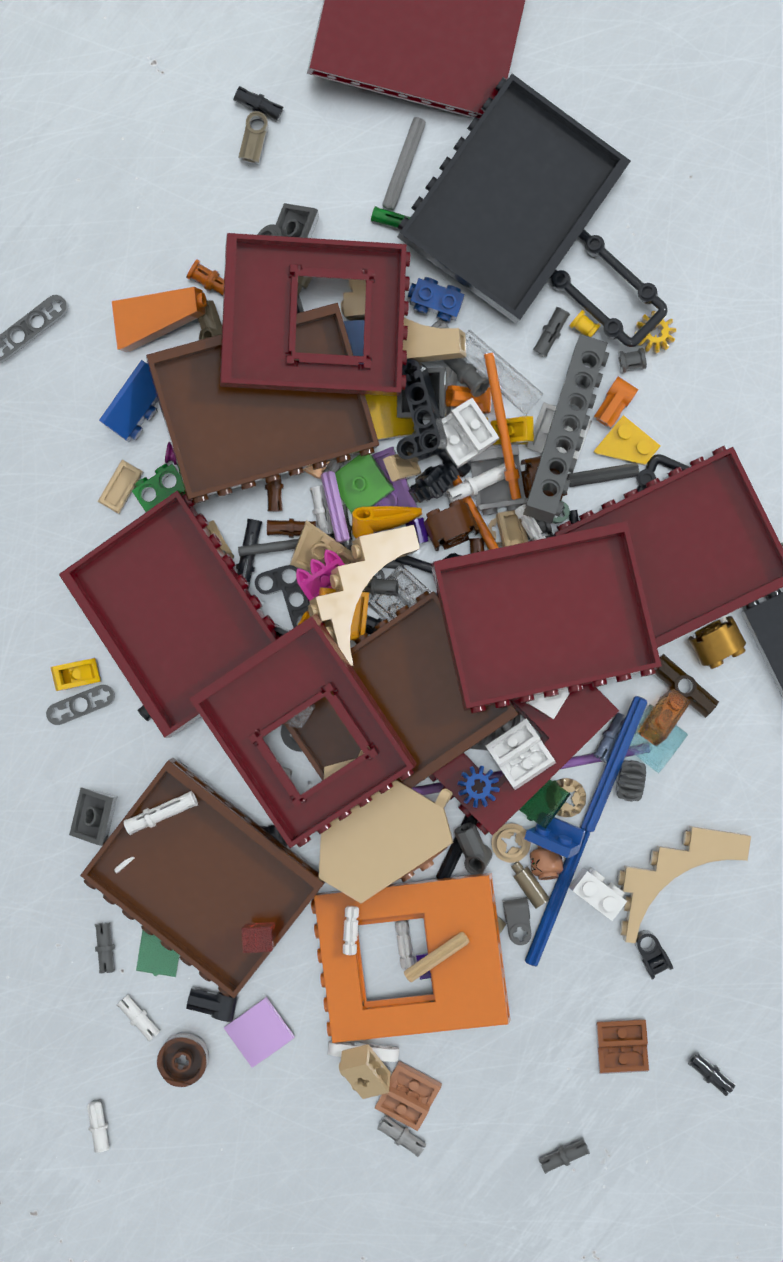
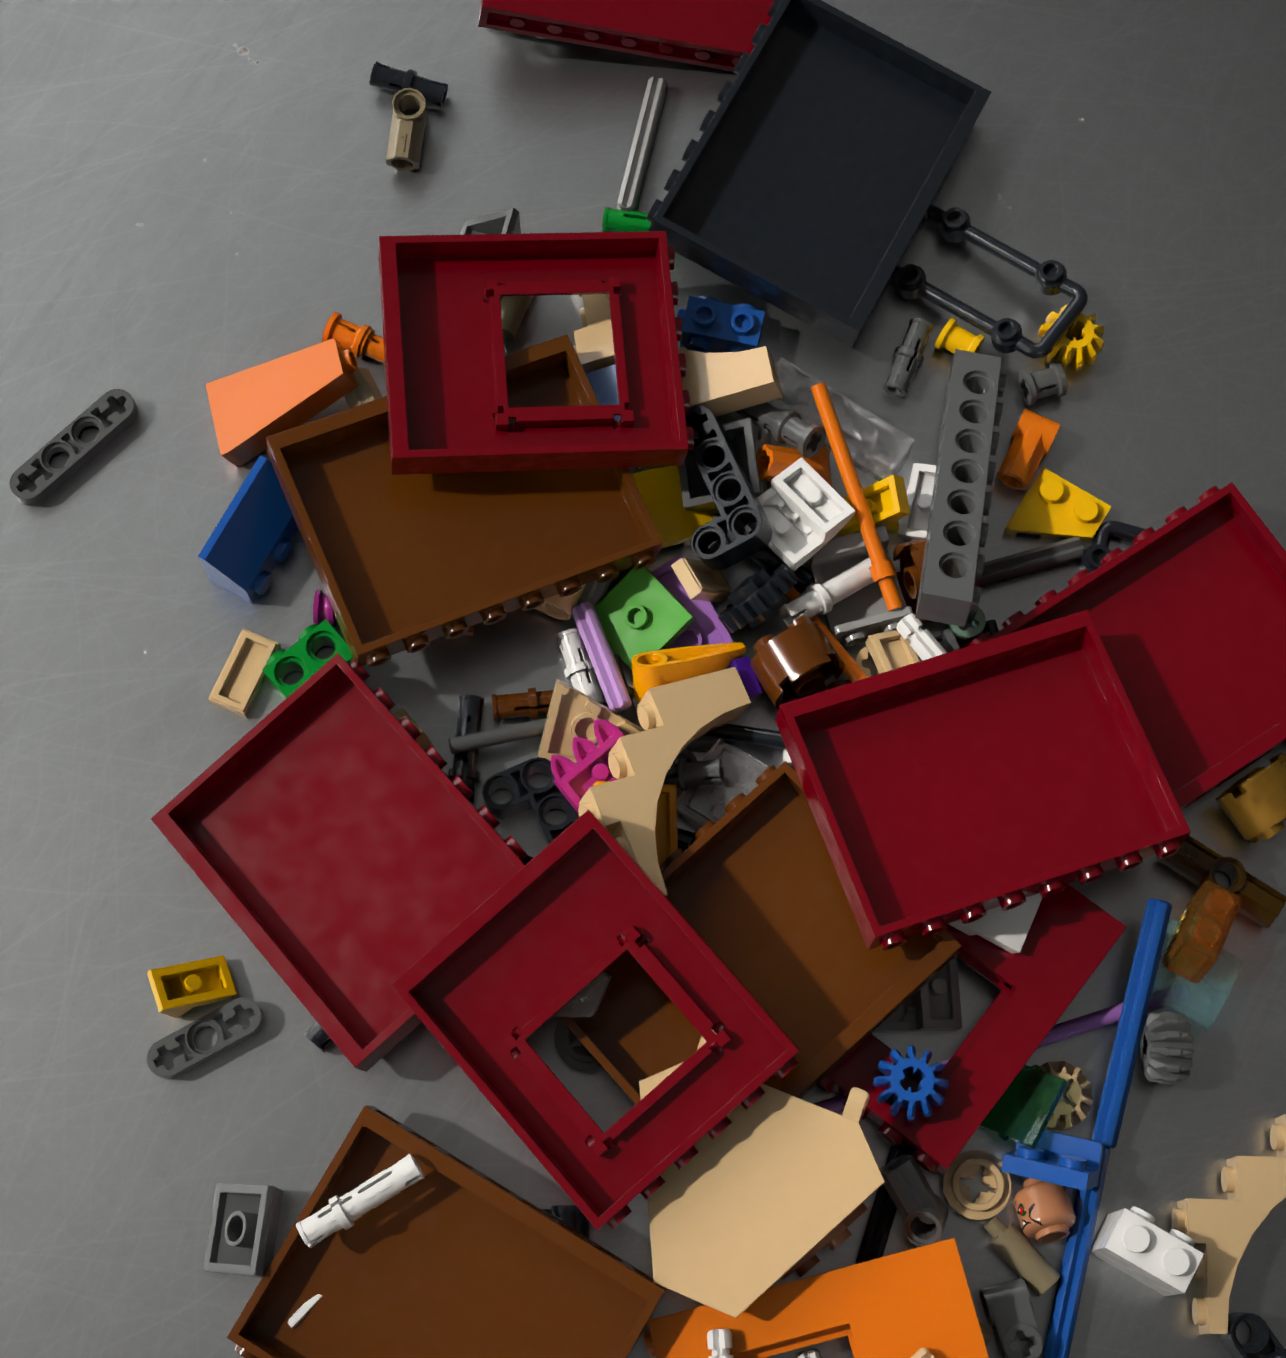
camera: 10 degrees left, 15 degrees down
reddish brown pin [265,475,284,512] -> none
white slope [486,718,556,790] -> none
sand blue pin [593,713,625,762] -> none

